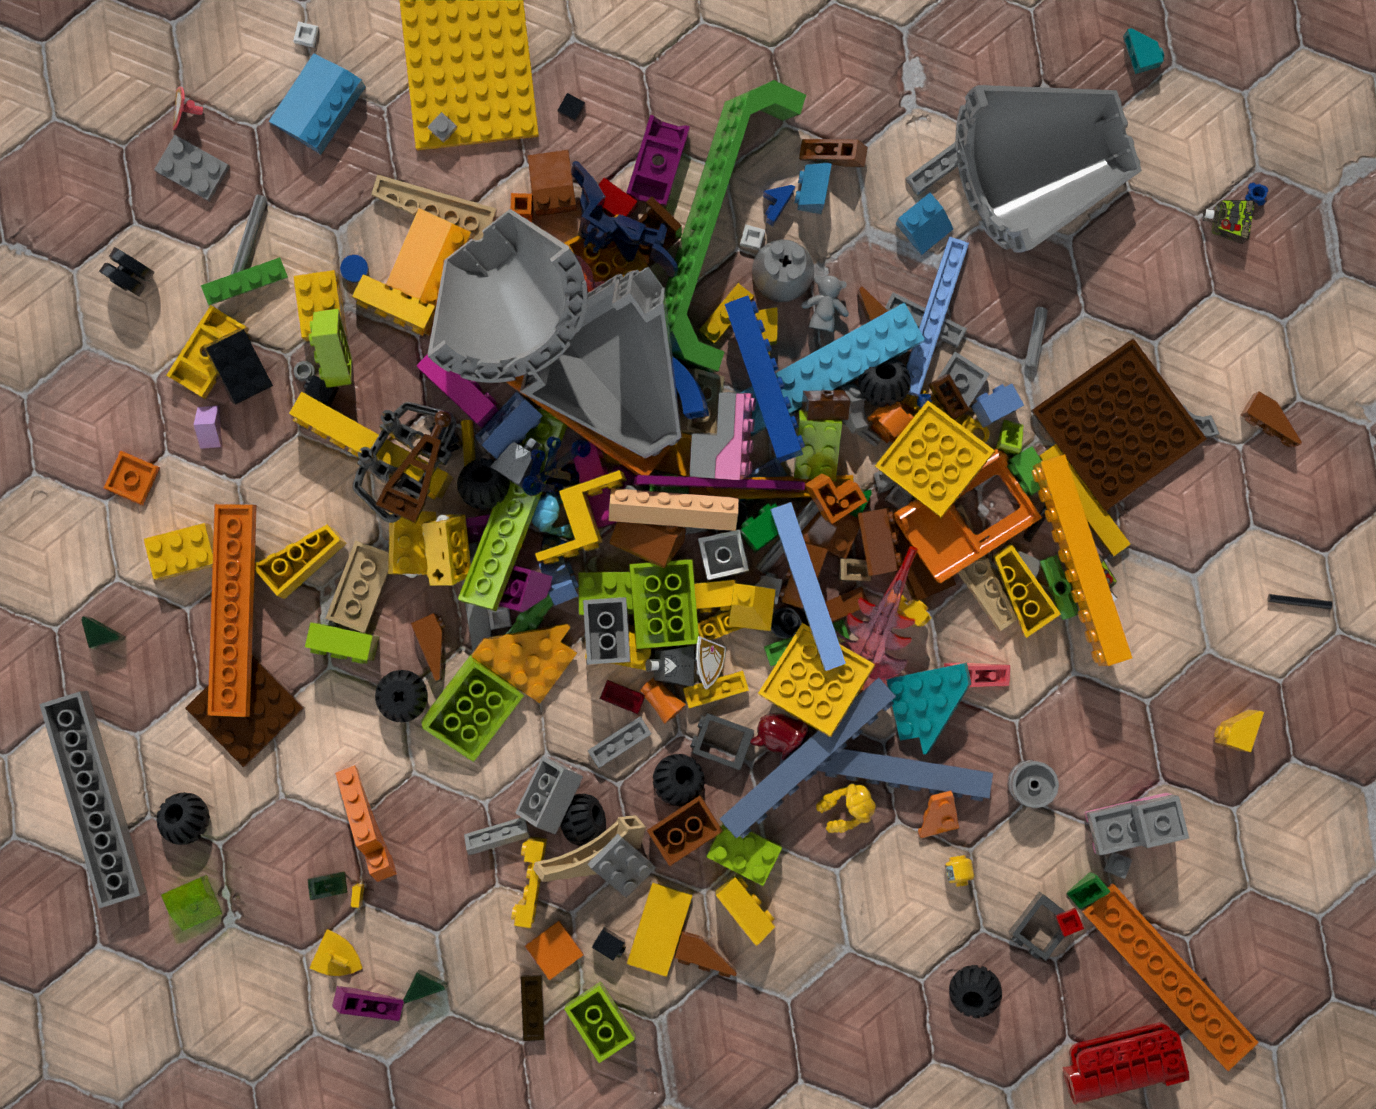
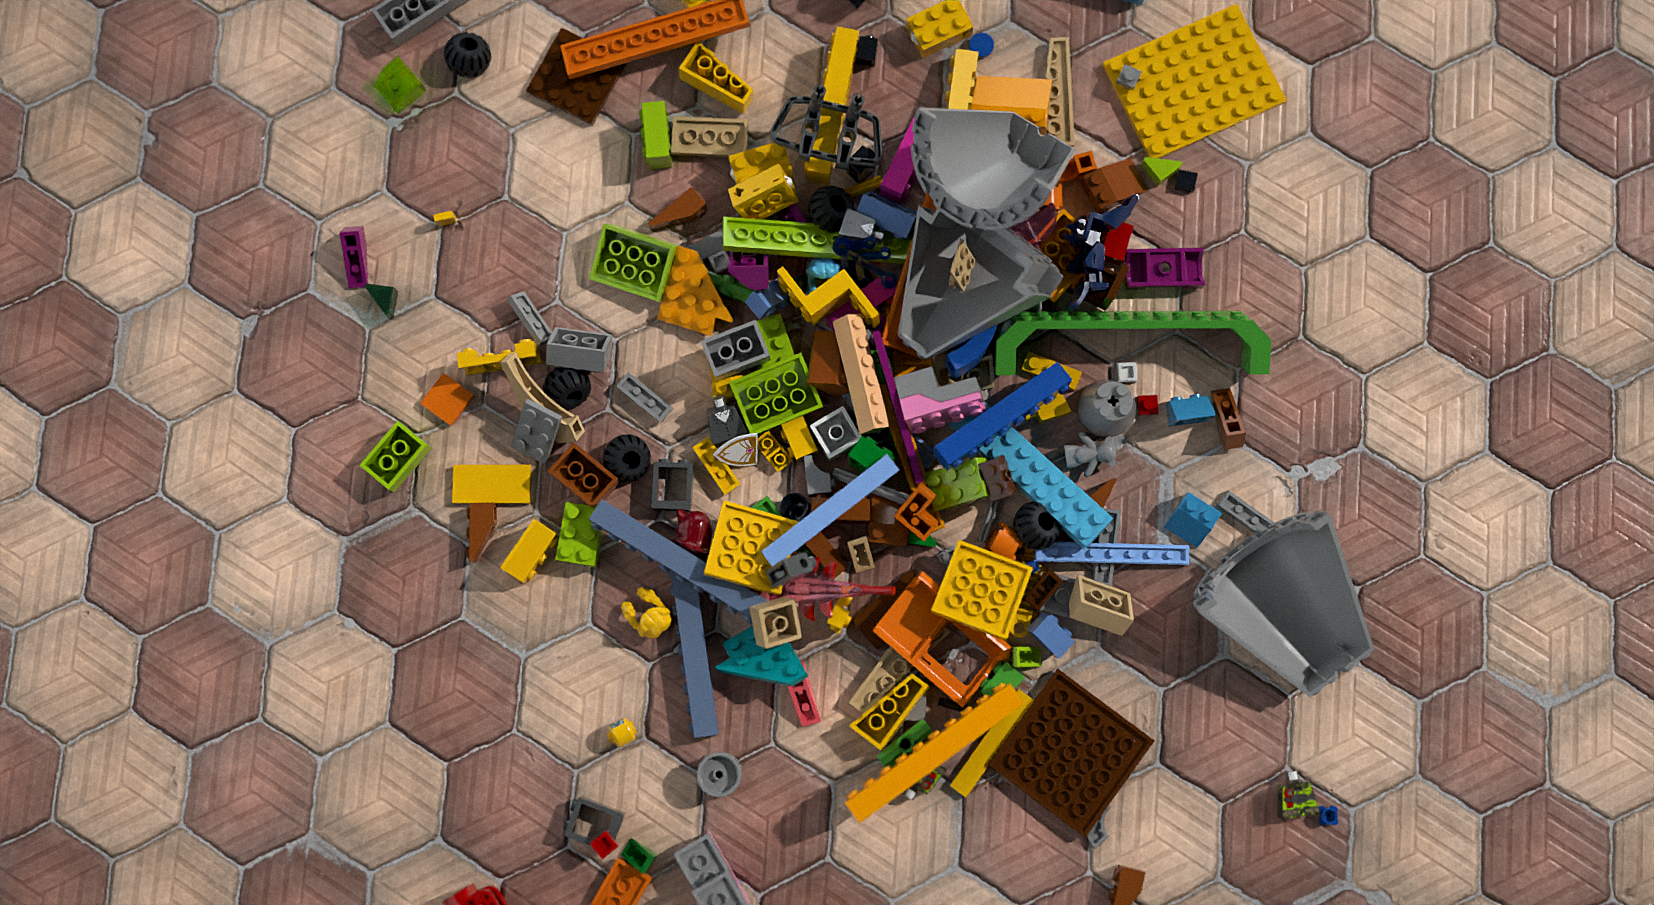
camera: 75 degrees right, 5 degrees down
light grey plate [294,361,315,382] -> none
clear green slope [307,872,348,900] -> none
lime brick [309,309,352,388] -> none
yellow shield [309,929,363,976] -> none
orange arch [335,765,397,882] -> none
black wheel [375,670,428,722] -> none
reddish brown plate [376,411,451,524] -> none
dark brown plate [520,975,545,1041] -> none
black brick [592,927,626,961] -> none
dark red tile [599,679,645,715] -> none
orange plant [640,677,686,724] -> none
yellow slope [729,583,776,631] -> none
blue slope [763,185,795,226] -> none
light grey arch [838,383,870,434] -> none
dark orange slope [858,508,903,576] -> none
light grey plate [885,484,913,510] -> none
orange wing [918,791,959,838] -> none
black wheel [949,965,1002,1018] -> none
light grey axle [1025,307,1048,368] -> none
light grey plate [1104,852,1133,879] -> none
teal slope [1123,28,1164,74] -> none
none -> tan brick [749,596,802,649]
none -> dark grey torso [766,552,817,589]
none -> tan hinge [948,239,975,292]
none -> tan slope [1068,575,1134,636]
none -> red plate [1137,395,1159,416]
none -> lime slope [1141,157,1182,187]

